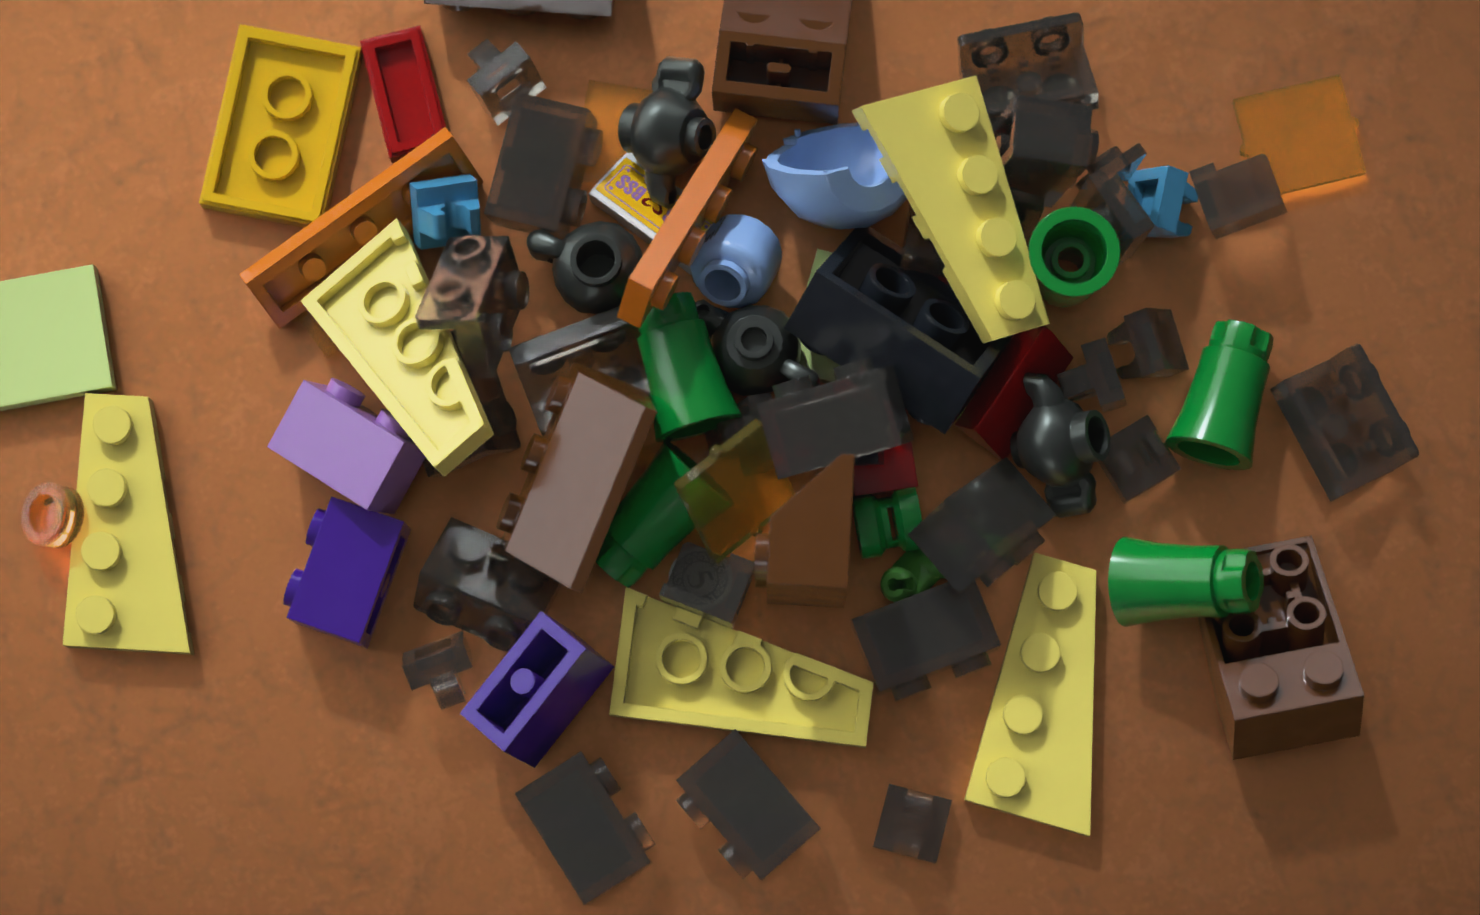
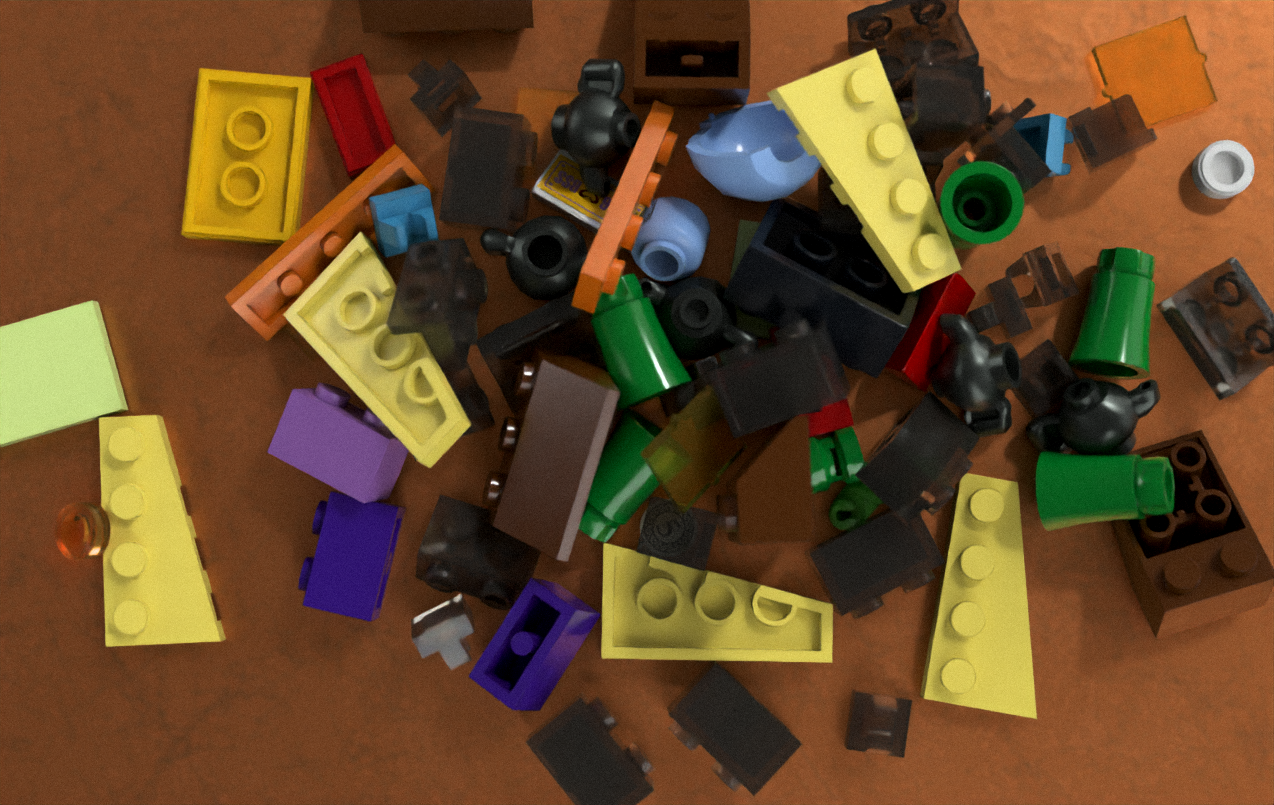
camera: 15 degrees left, 5 degrees up
none -> pearl dark grey piece [1026,378,1161,456]
none -> white tile [1192,140,1254,199]

